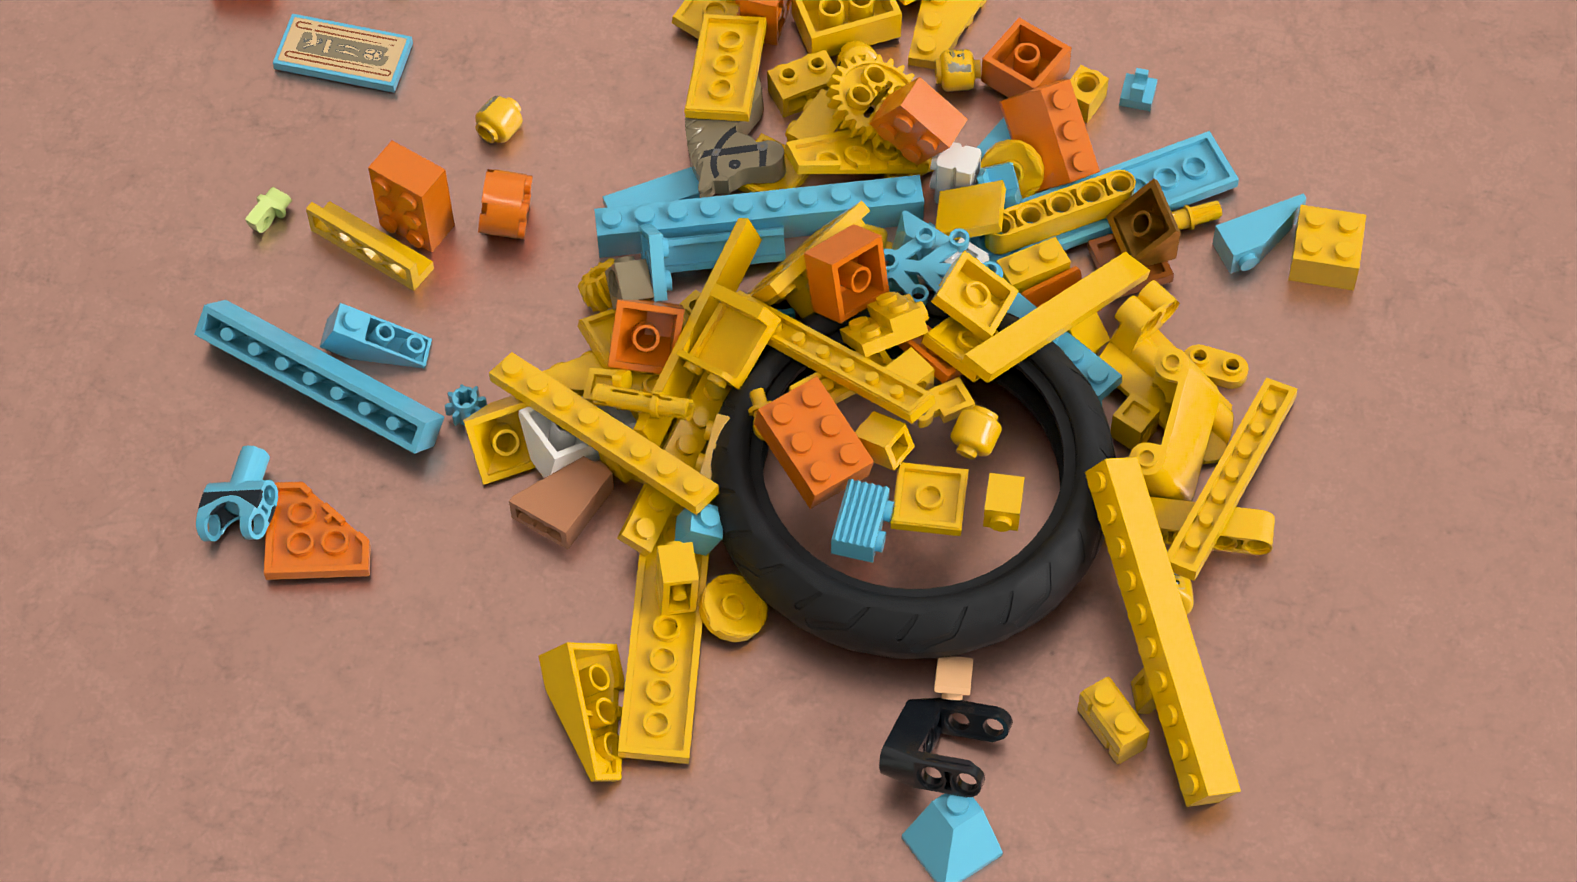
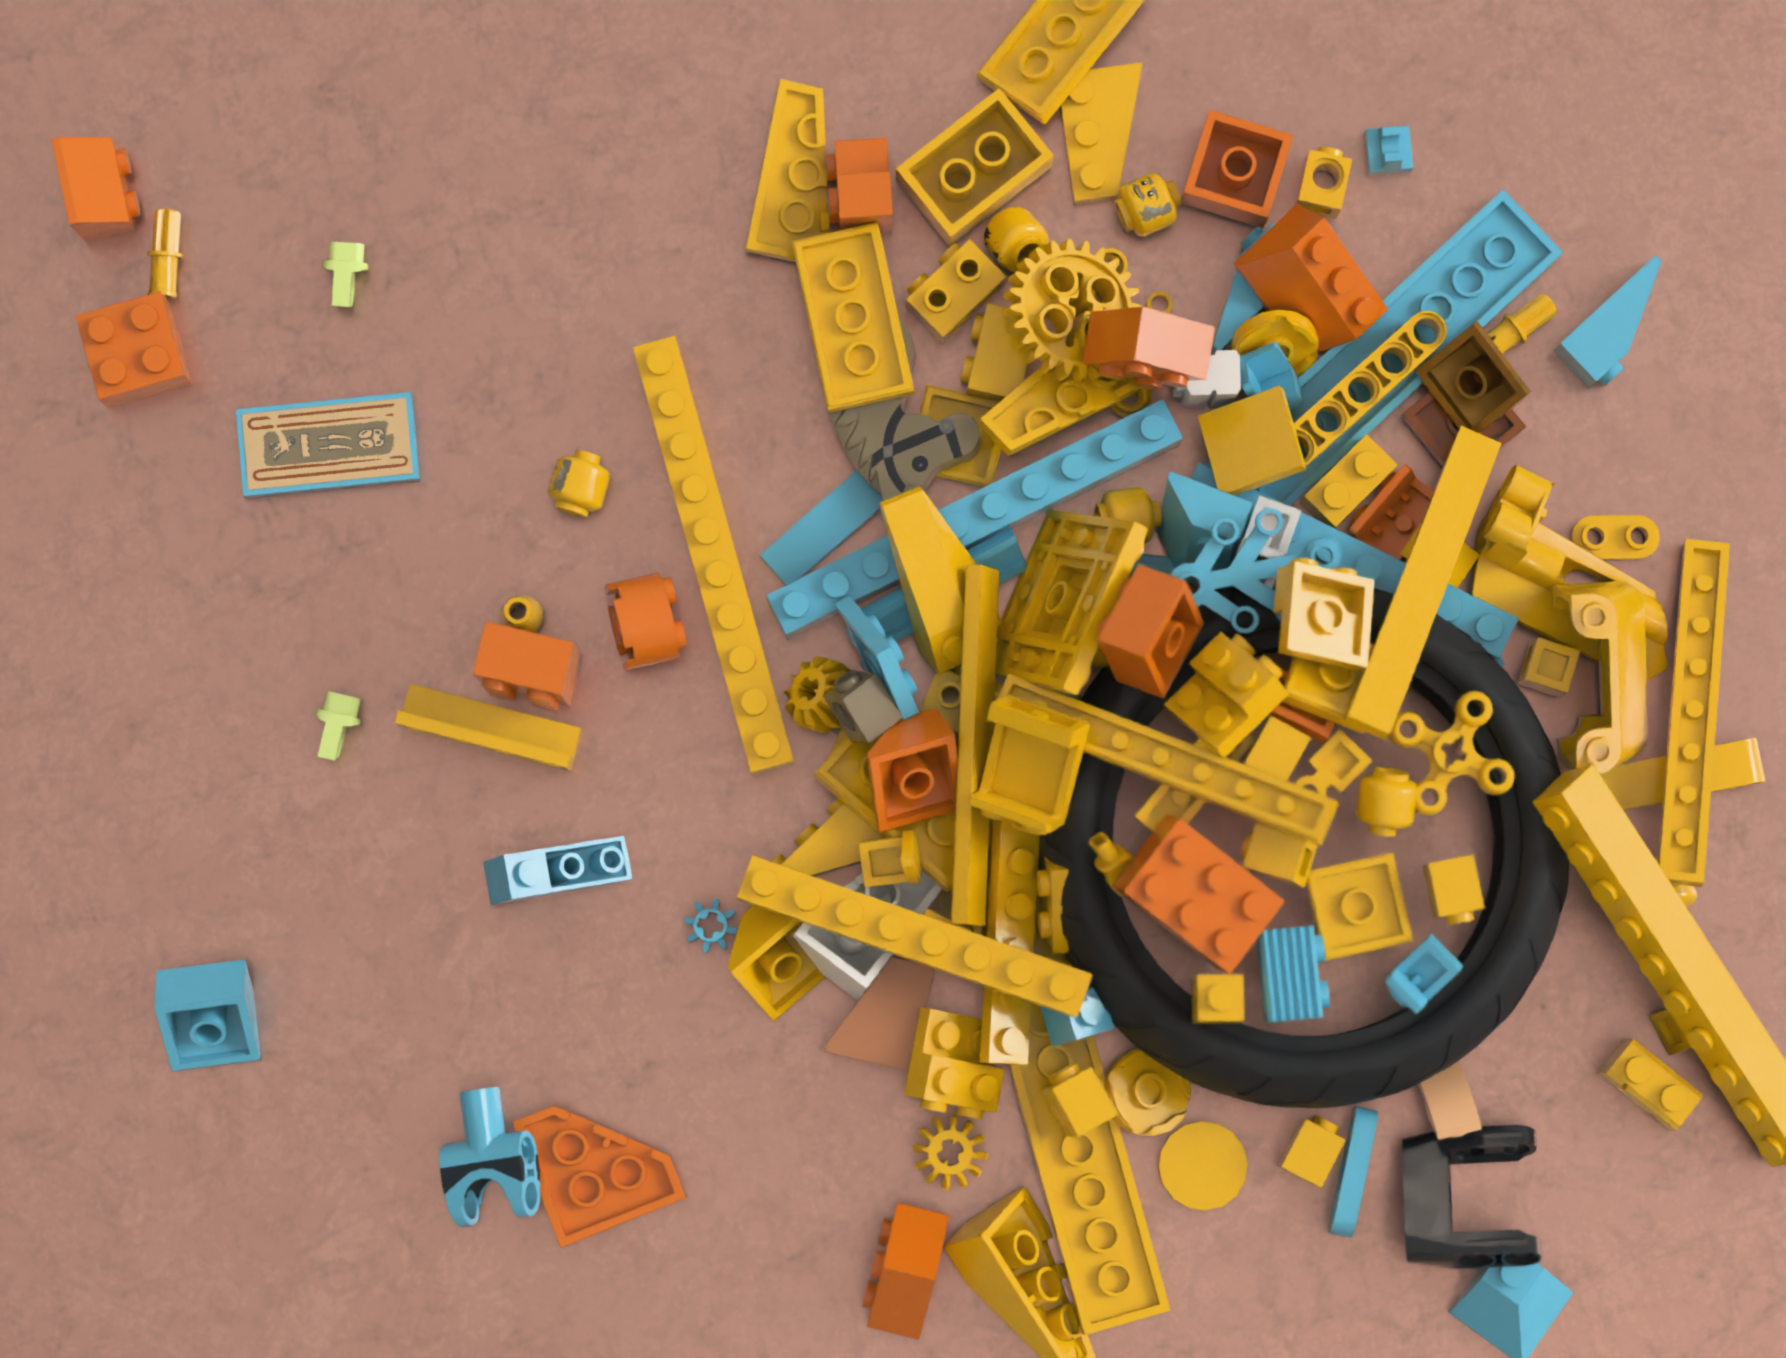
camera: 25 degrees left, 25 degrees up
medium azure brick [194,300,445,454] -> none
yellow pin [592,383,695,421] -> none
yellow brick [1288,205,1366,291] -> none
none -> medium azure slope [154,959,261,1071]
none -> yellow brick [633,336,795,776]
none -> orange brick [862,1202,949,1340]
none -> yellow wedge [879,486,1001,674]
none -> yellow plate [904,1007,1005,1120]
none -> yellow gear [912,1114,988,1190]
none -> yellow tile [1158,1121,1248,1211]
none -> yellow brick [1192,975,1244,1024]
none -> yellow brick [1277,1115,1346,1188]
none -> medium azure beam [1328,1106,1378,1238]
none -> medium azure bracket [1385,933,1463,1013]
none -> yellow gear [1389,691,1514,816]

